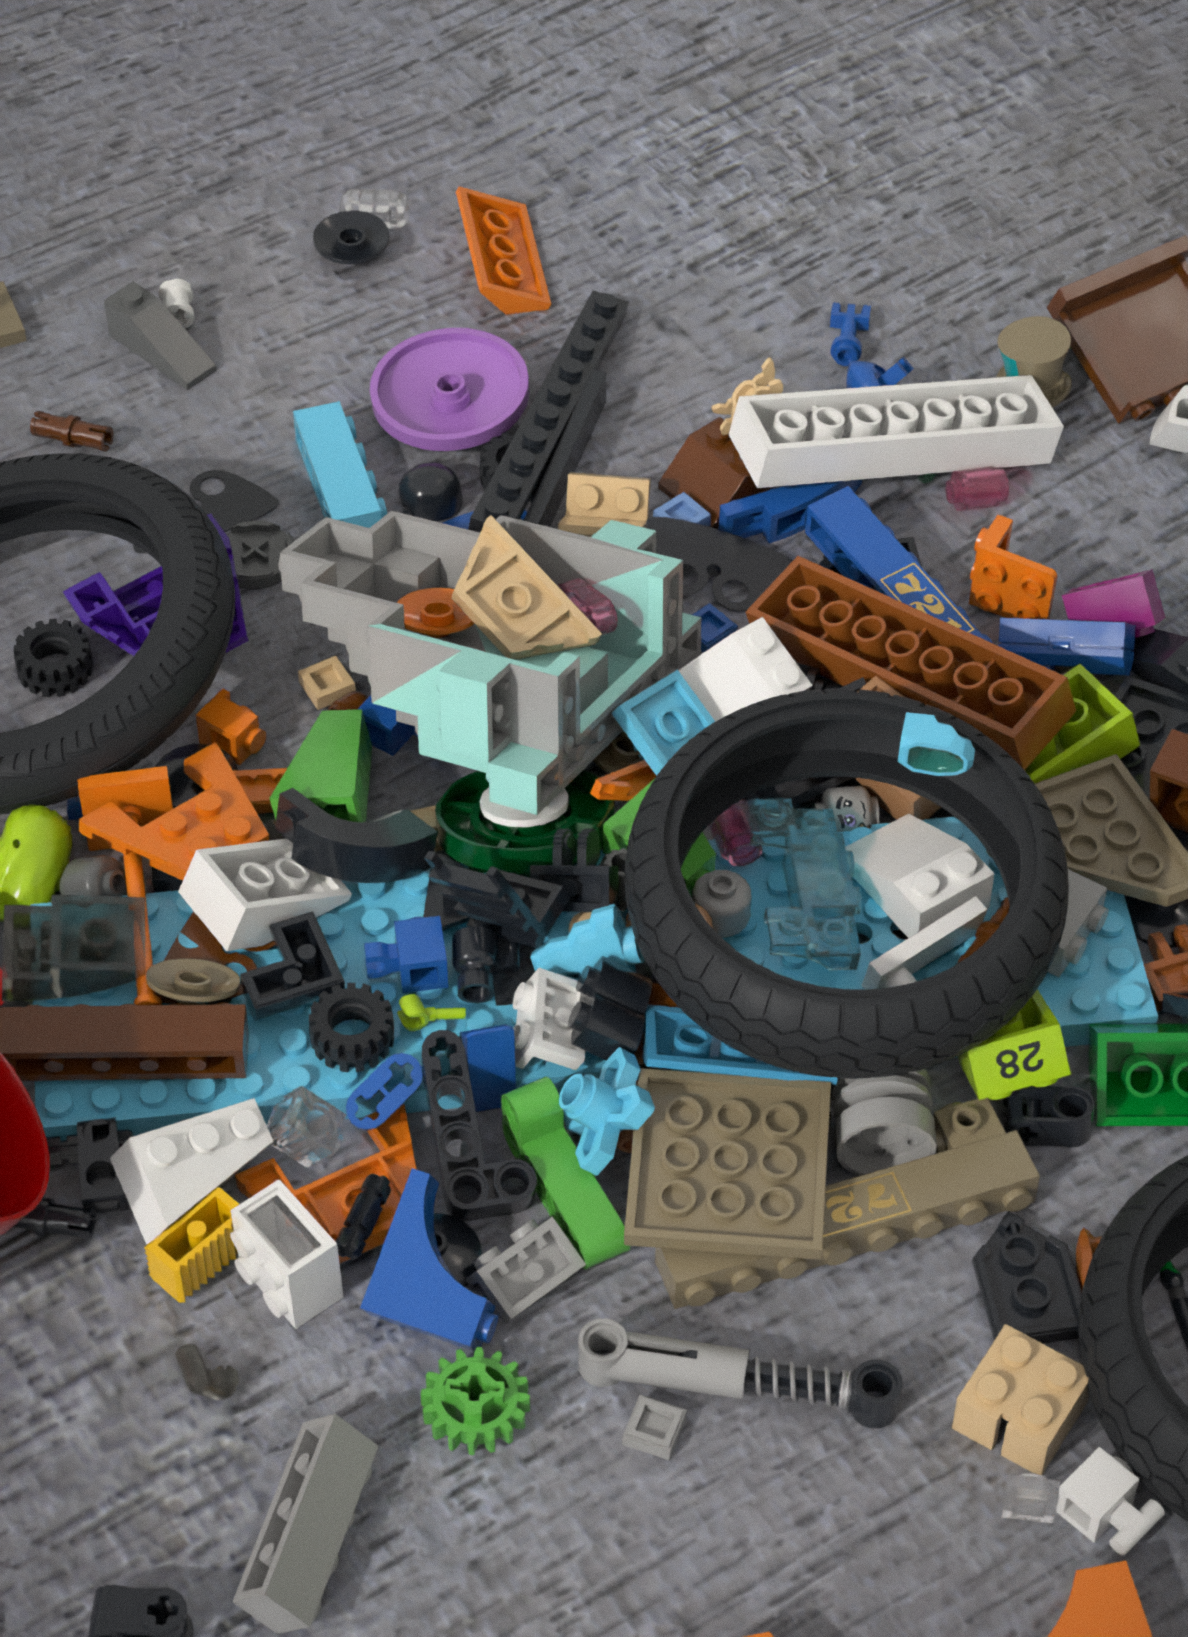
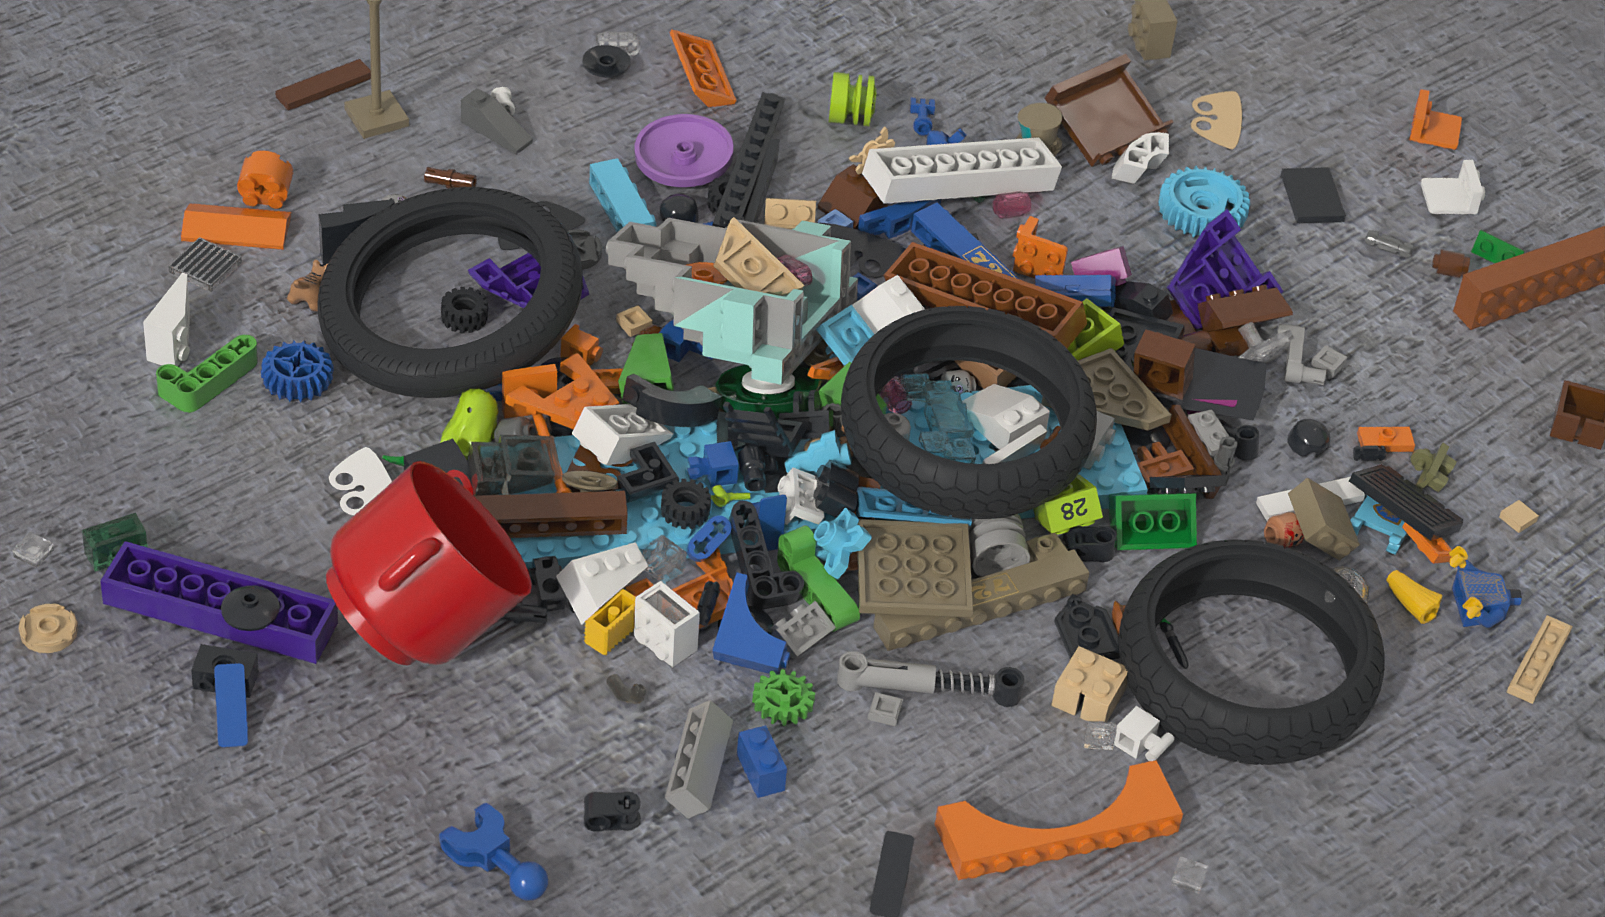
camera: 10 degrees left, 5 degrees down
medium azure rock [898,712,975,776] -> none
none -> blue brick [737,725,787,798]
none -> lime wheel [829,72,877,127]

